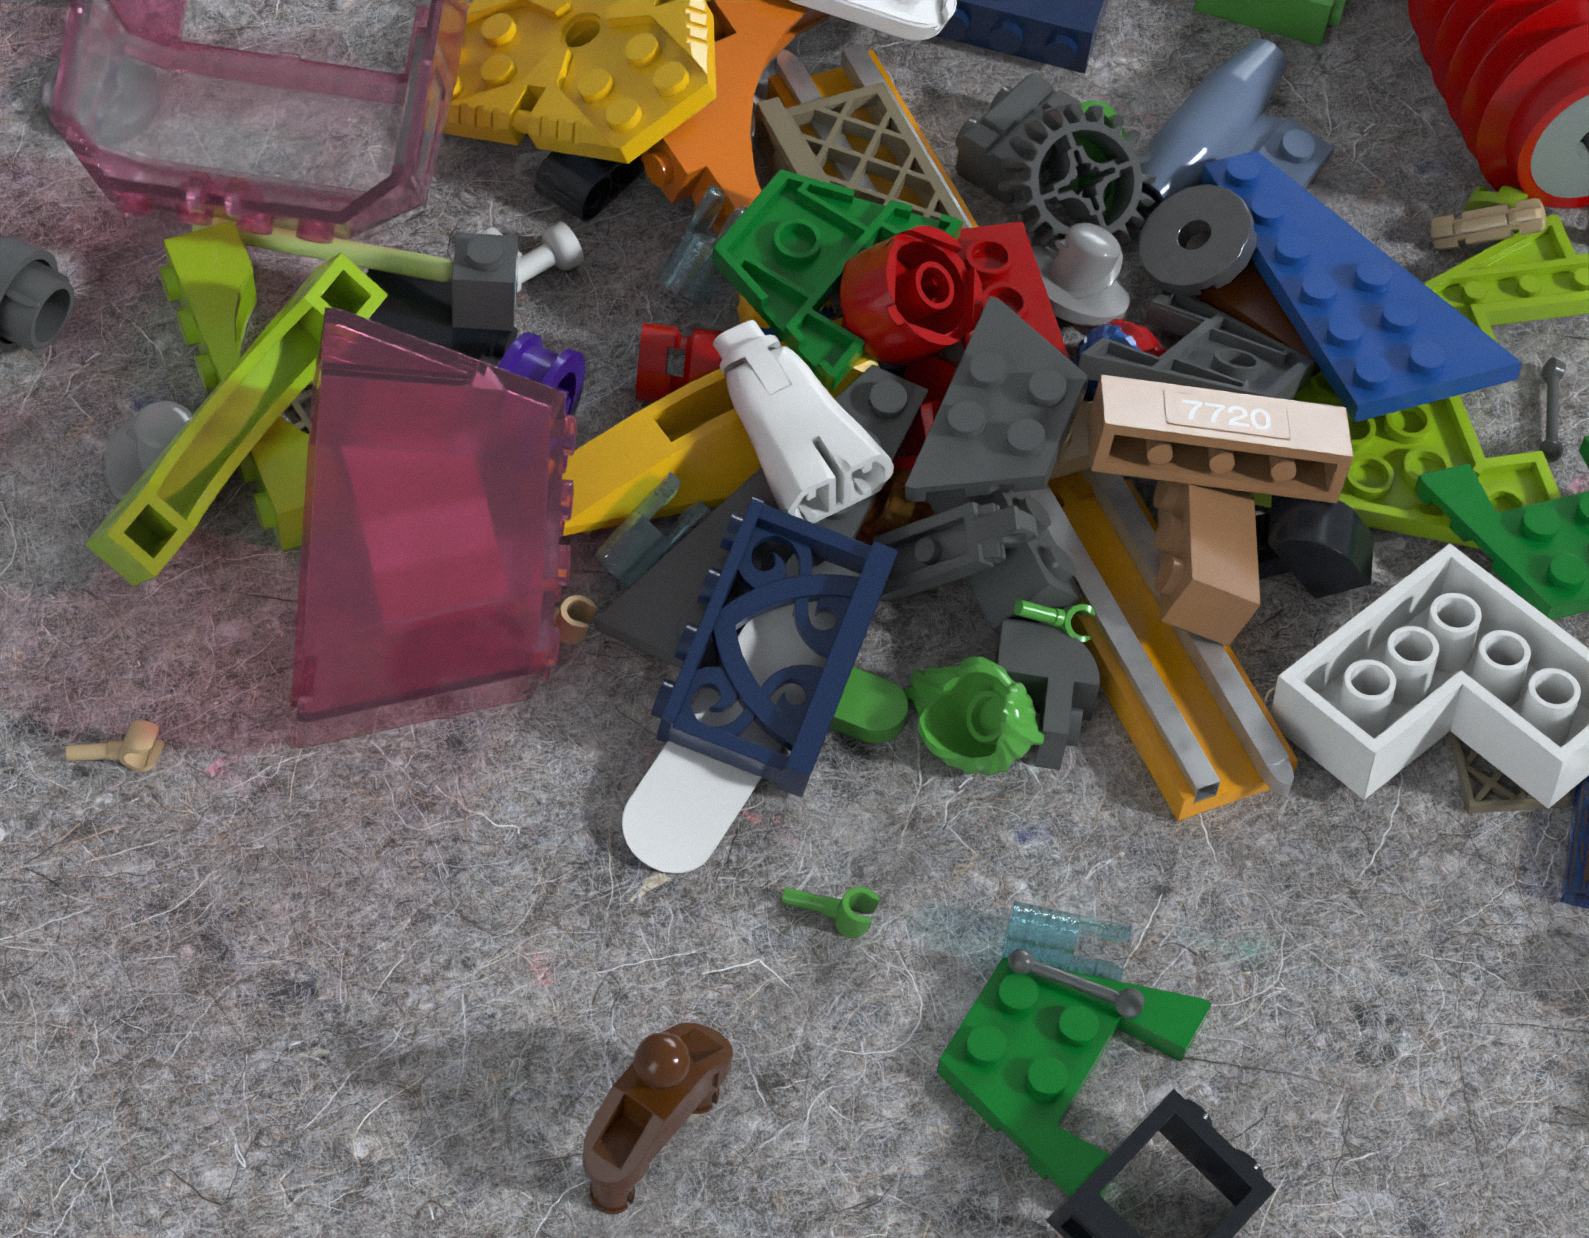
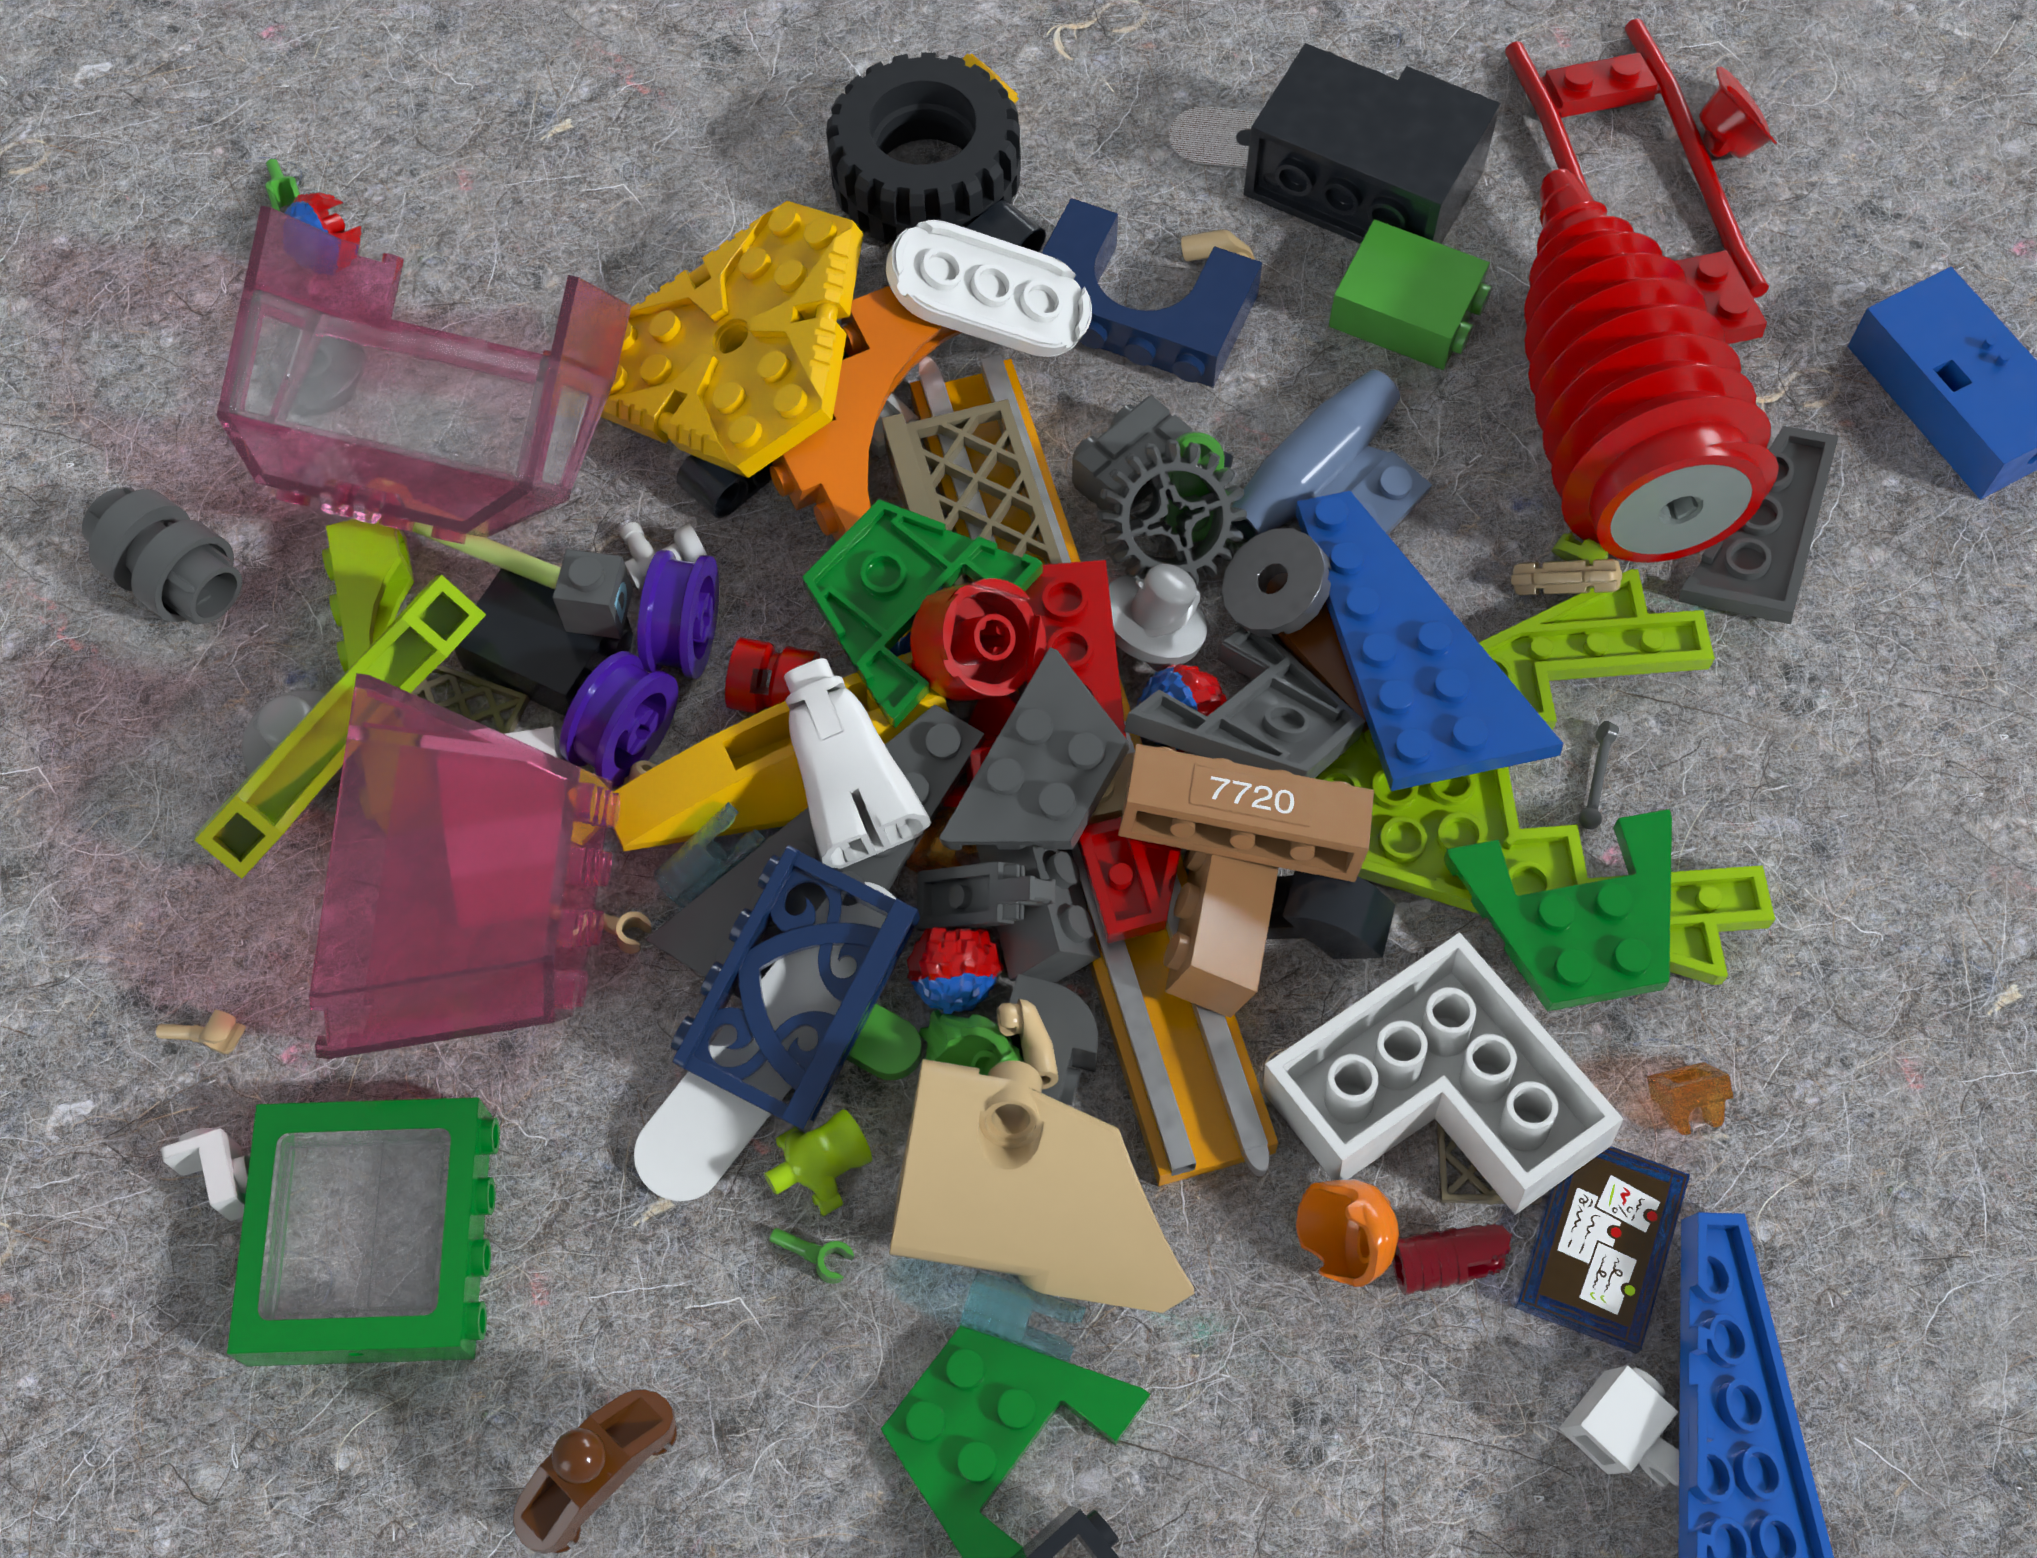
camera: 15 degrees right, 10 degrees up
clear light blue hinge [656,184,747,305] -> none
dark grey hinge [1008,948,1145,1018] -> none
bright green hand [1014,599,1095,642] -> none
none -> white bracket [161,1128,250,1221]
none -> piece [227,1097,500,1367]
none -> dark purple wheel [637,550,719,679]
none -> lime piece [764,1109,873,1216]
none -> tan panel [889,1059,1194,1313]
none -> red piece [907,927,1003,1014]
none -> tan arm [997,999,1058,1090]
none -> red wing [1077,817,1181,944]
none -> orange hair [1296,1179,1399,1287]
none -> dark red hinge [1392,1223,1512,1295]

